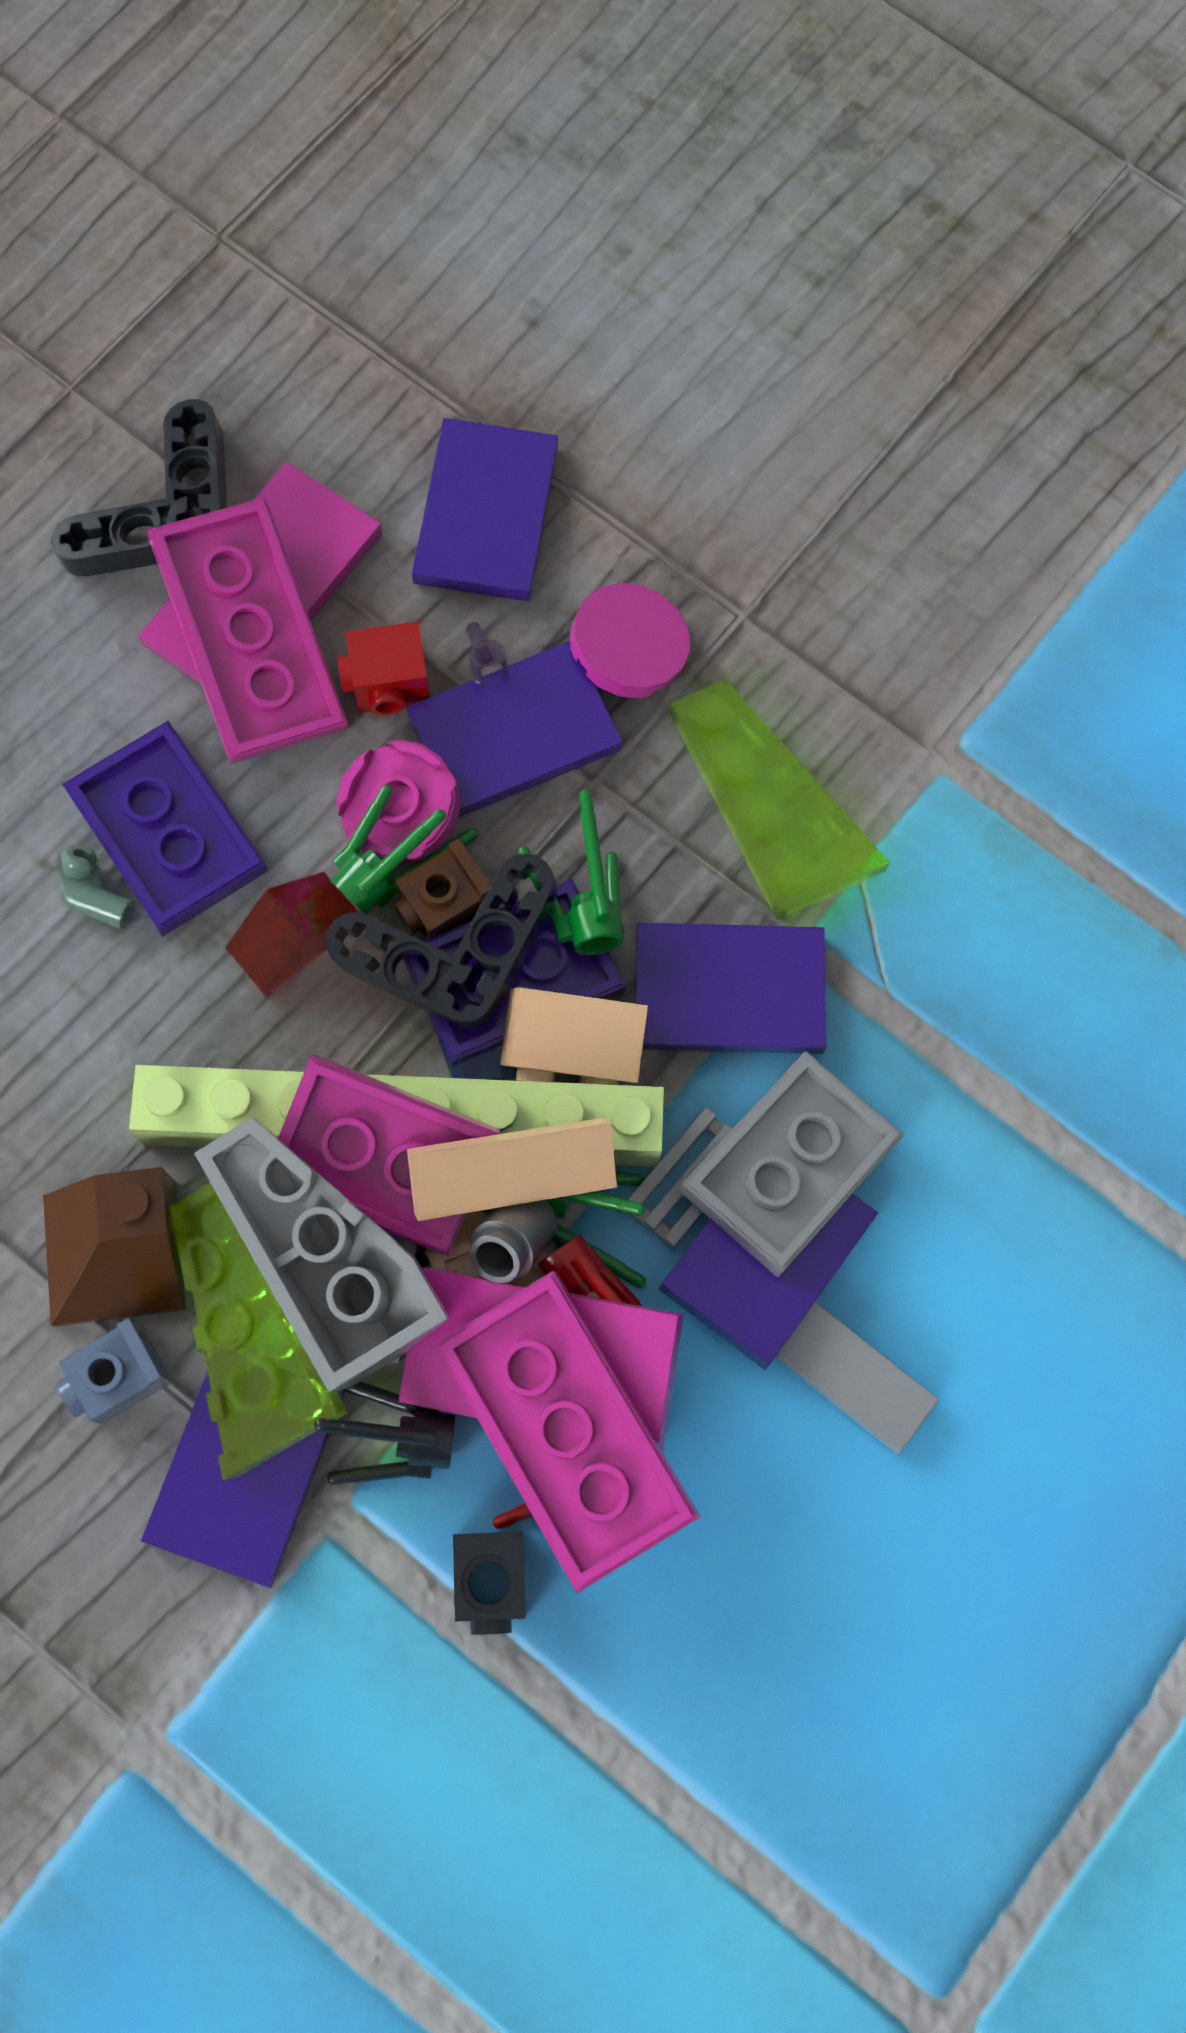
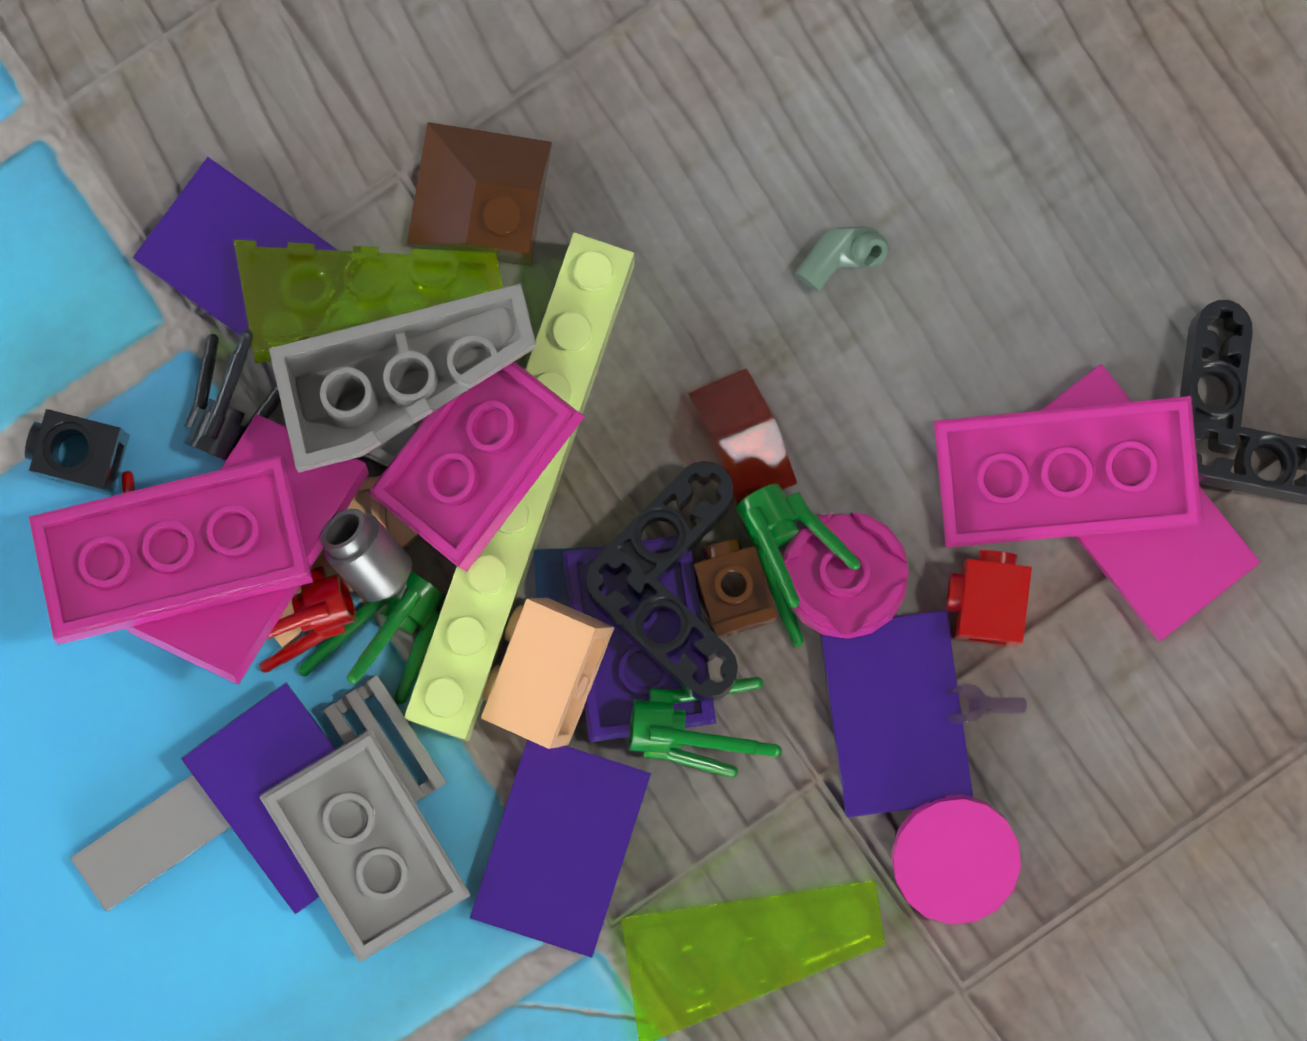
camera: 110 degrees right, 10 degrees up
sand blue brick [56,1318,173,1424] -> none
dark purple tile [62,721,269,937] -> none
light nougat tile [407,1117,617,1221] -> none
dark purple tile [412,418,558,602] -> none

